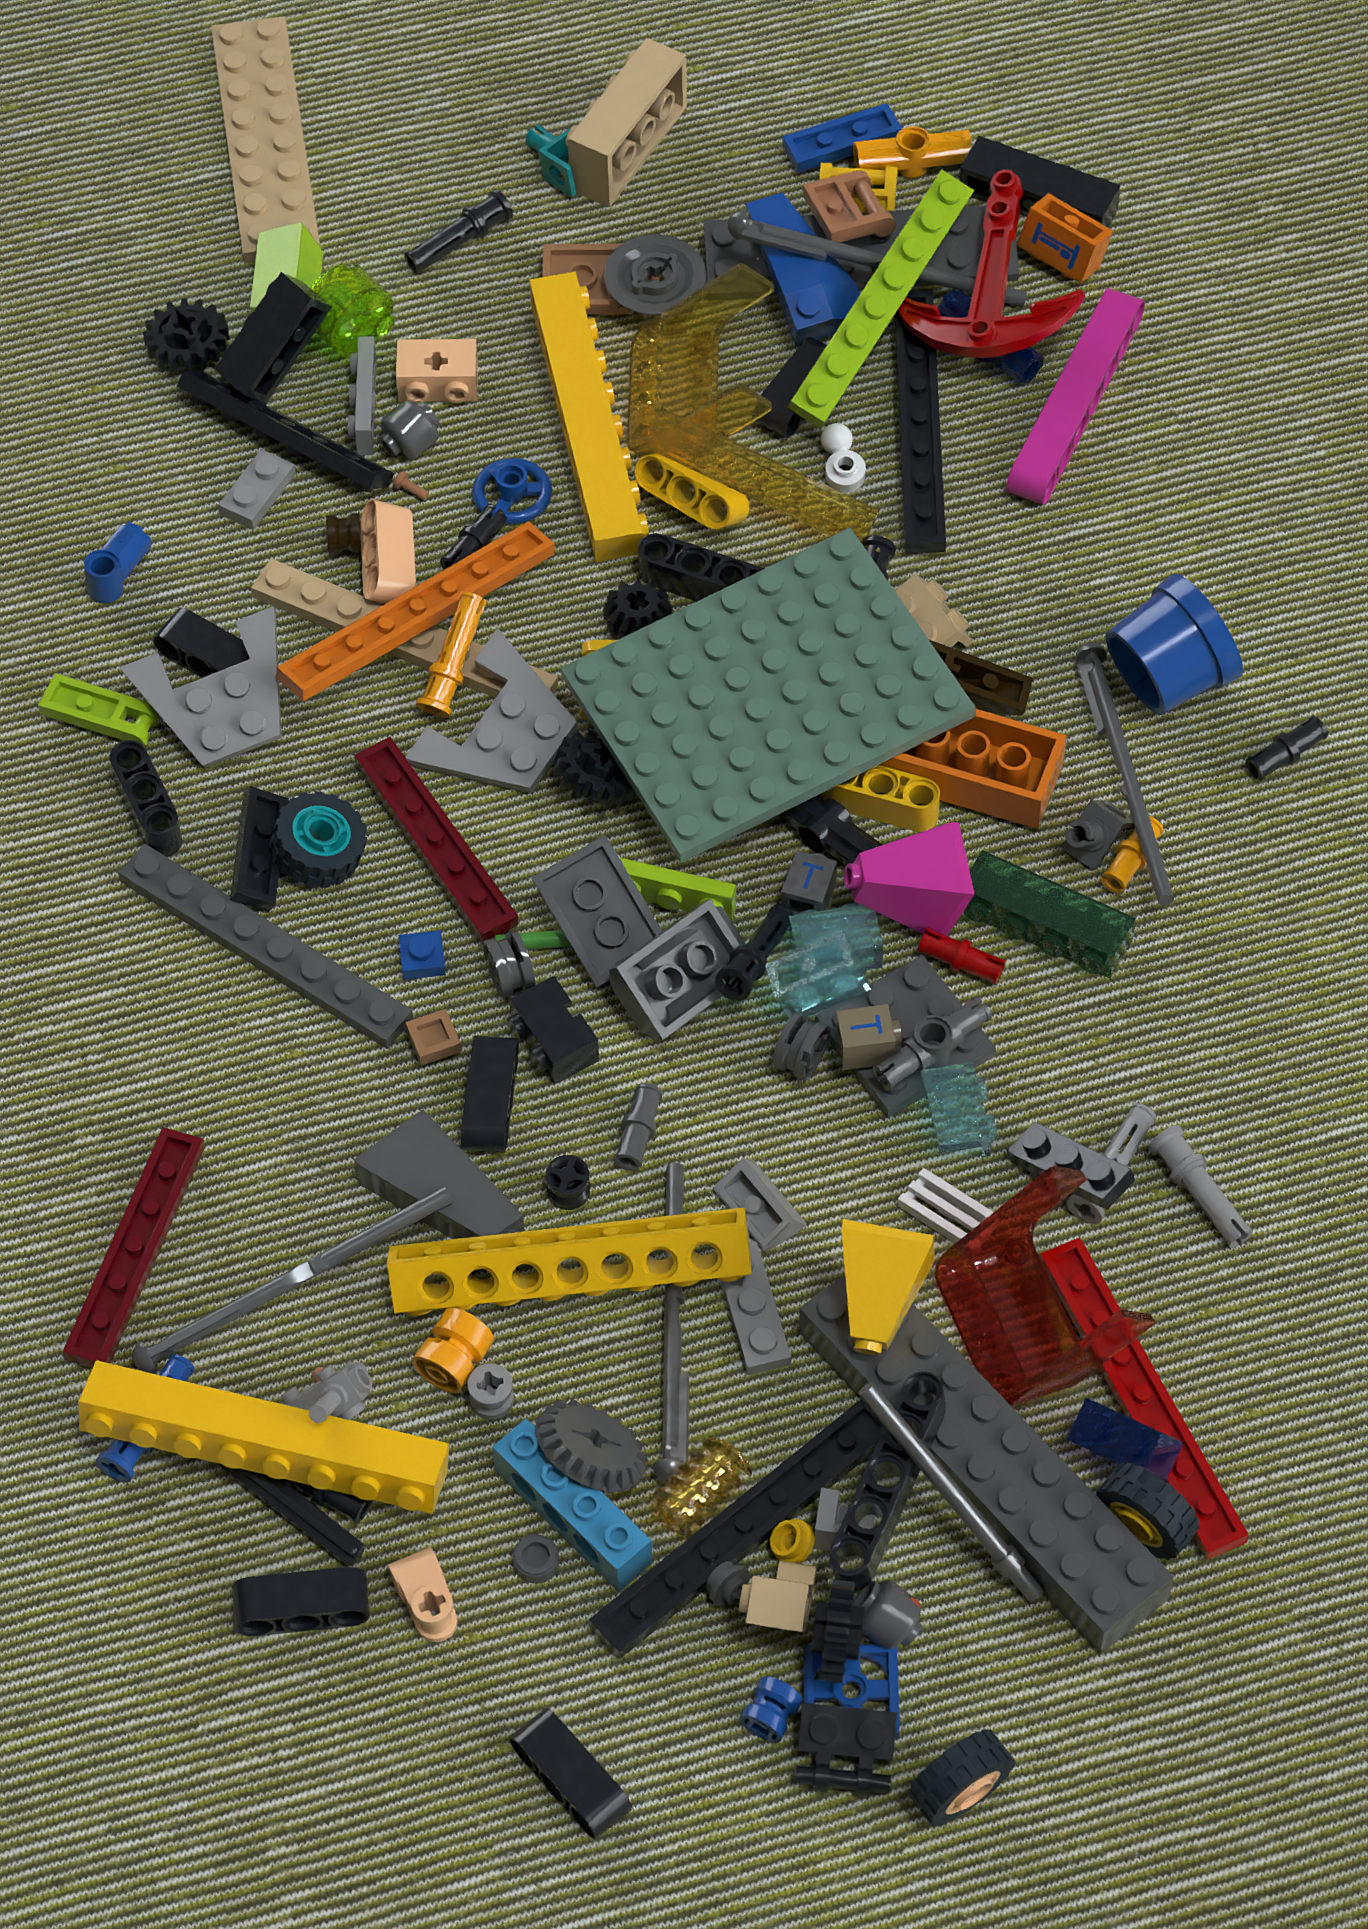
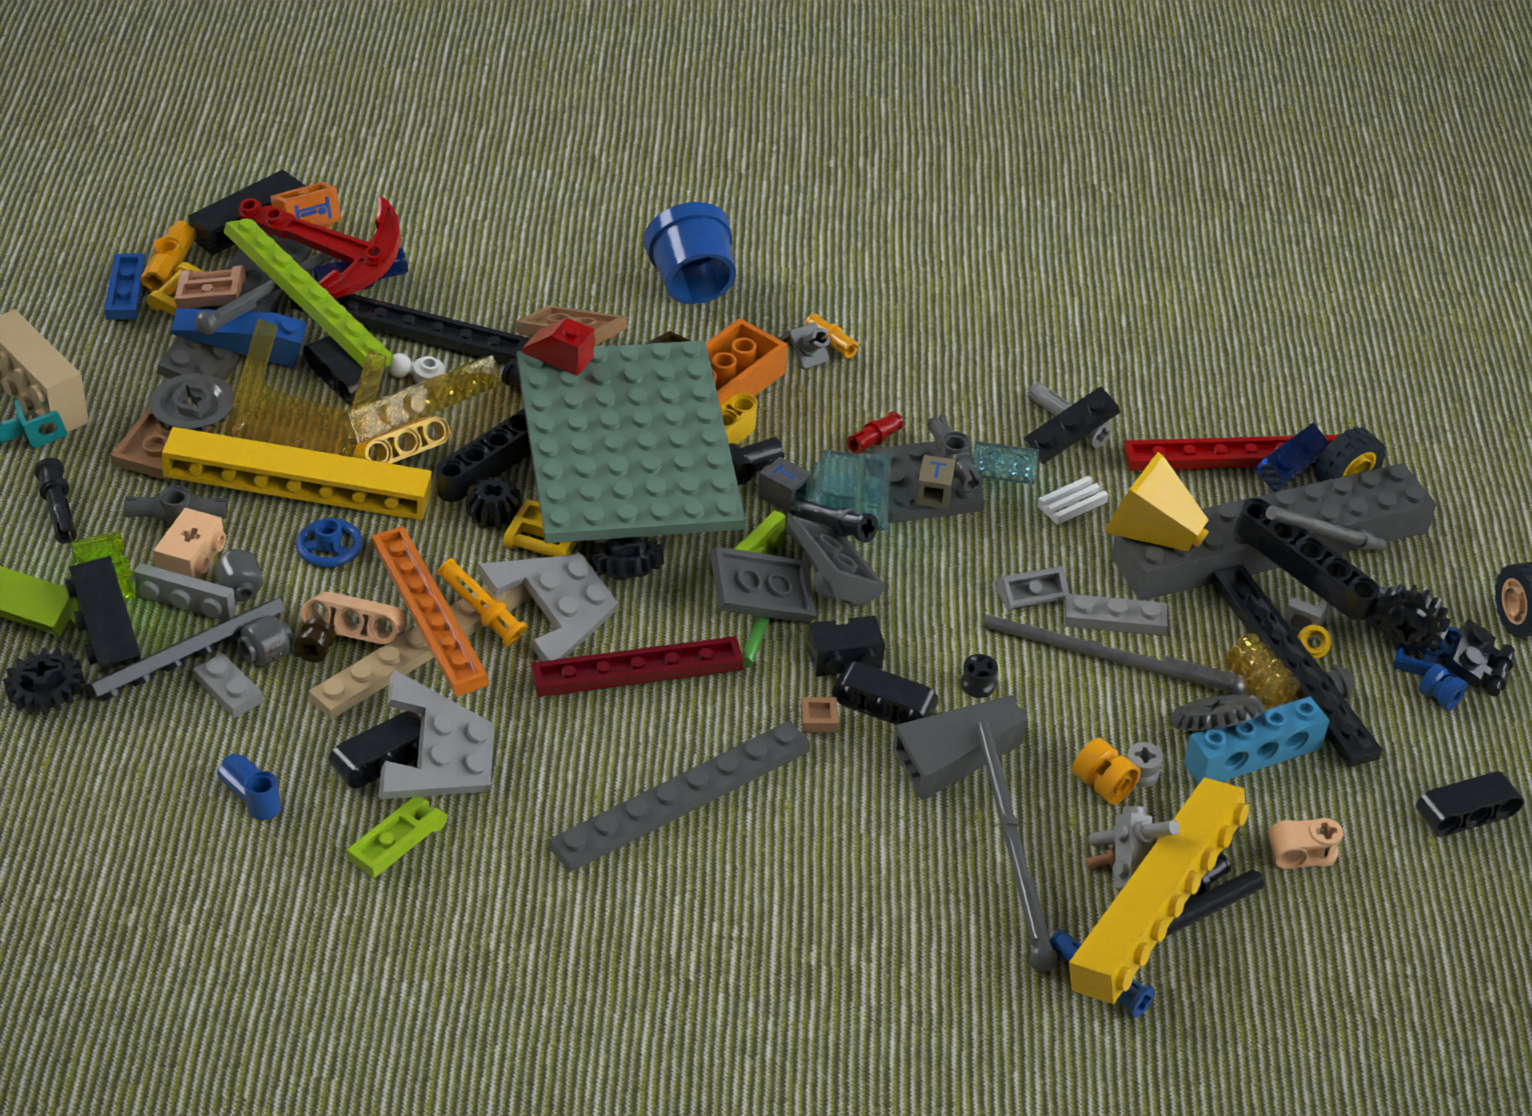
camera: 75 degrees left, 15 degrees down
dark red plate [62,1127,205,1368] -> none
black beam [109,740,183,857] -> none
black plate [230,786,289,912] -> none
black beam [232,1567,370,1636] -> none
black wheel [269,791,367,888] -> none
yellow brick [387,1207,752,1316] -> none
nougat piece [393,471,429,501] -> none
blue plate [399,930,446,980] -> none
black pin [440,504,507,570] -> none
dark grey wheel [483,930,536,998] -> none
dark grey tile [513,1534,559,1584] -> none
dark grey pin [614,1083,663,1171] -> none
tan hinge [739,1561,817,1632] -> none
dark grey wheel [772,1012,831,1081] -> none
dark pink slope [844,822,974,936] -> none
clear red windscreen [935,1166,1155,1408] -> none
clear green brick [963,850,1136,979] -> none
dark pink beam [1006,288,1145,506] -> none
dark grey bar [1075,642,1174,905] -> none
light grey pin [1148,1125,1253,1248] -> none
black pin [1245,715,1328,781] -> none
none -> dark grey pin [124,485,228,528]
none -> dark grey head [238,615,293,667]
none -> medium nougat plate [516,305,627,347]
none -> red slope [522,318,595,376]

